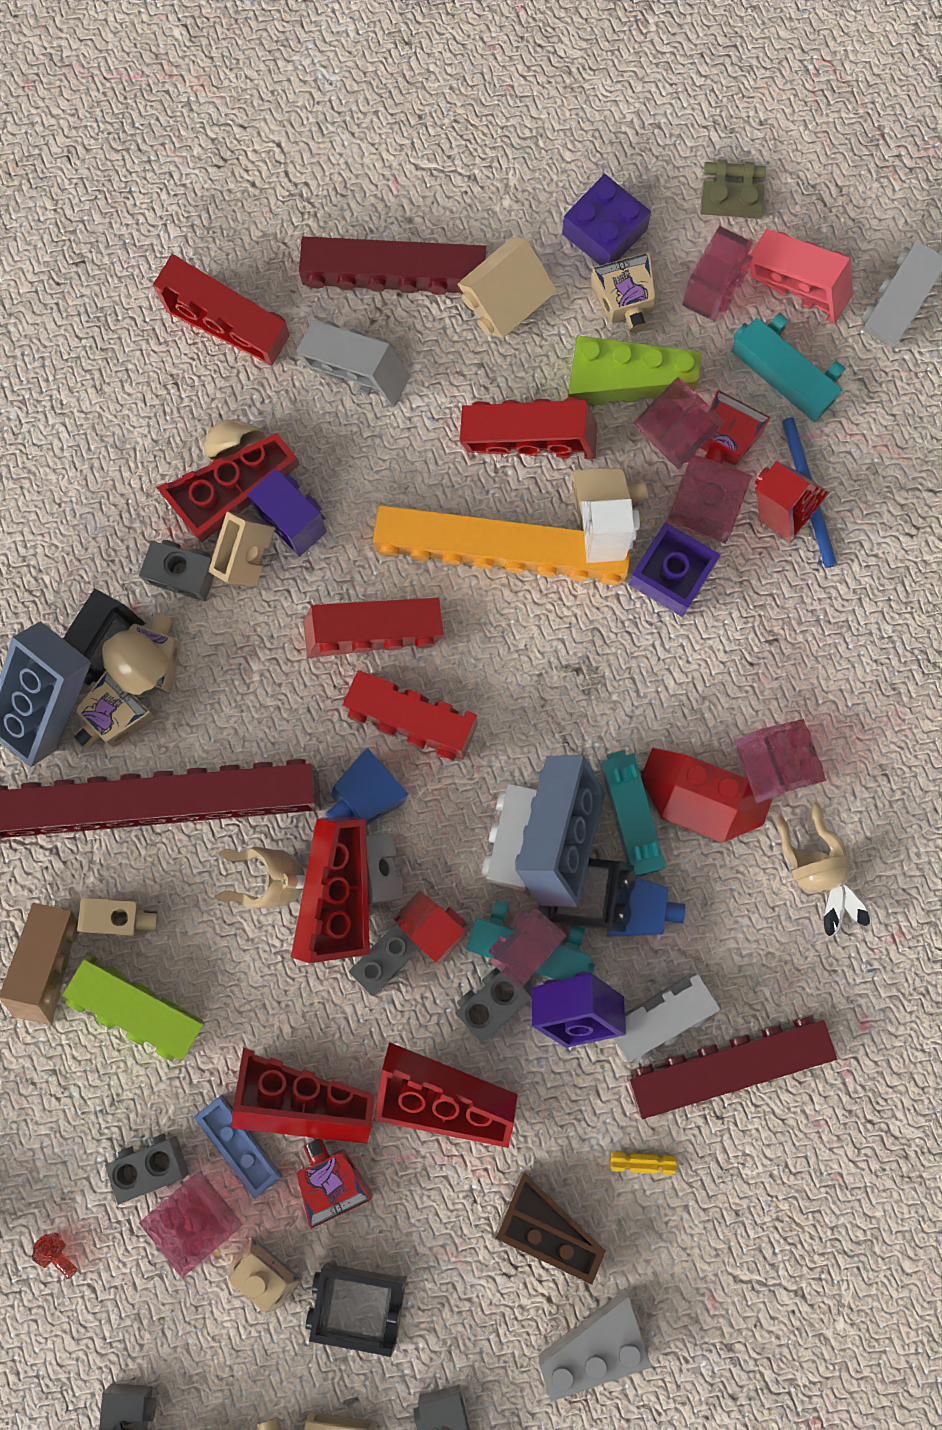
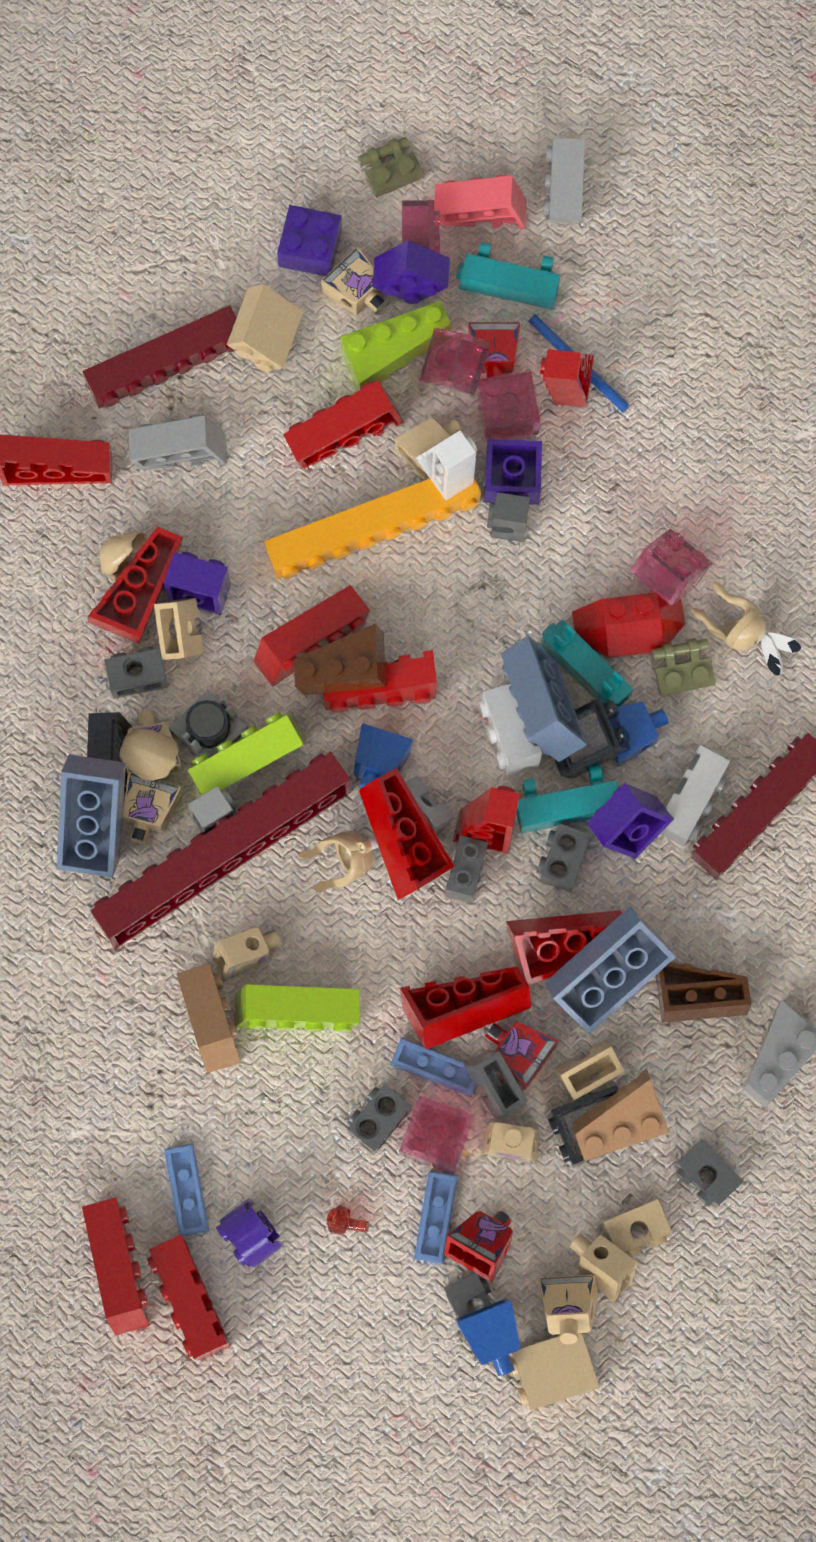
camera: 35 degrees left, 5 degrees down
clear pink brick [488,908,567,989] -> none
yellow axle [610,1151,677,1175] -> none
none -> piece [169,689,249,757]
none -> lime wedge [188,710,307,795]
none -> light grey brick [188,786,237,834]
none -> reddish brown wedge [294,623,386,695]
none -> dark purple brick [372,240,450,304]
none -> medium blue tile [414,1171,458,1264]
none -> red torso [444,1211,513,1282]
none -> dark grey brick [464,1050,527,1117]
none -> dark grey brick [487,492,530,542]
none -> sand blue brick [544,906,676,1034]
none -> tan brick [555,1040,625,1100]
none -> medium nougat wedge [573,1068,669,1161]
none -> olive plate [652,638,716,696]

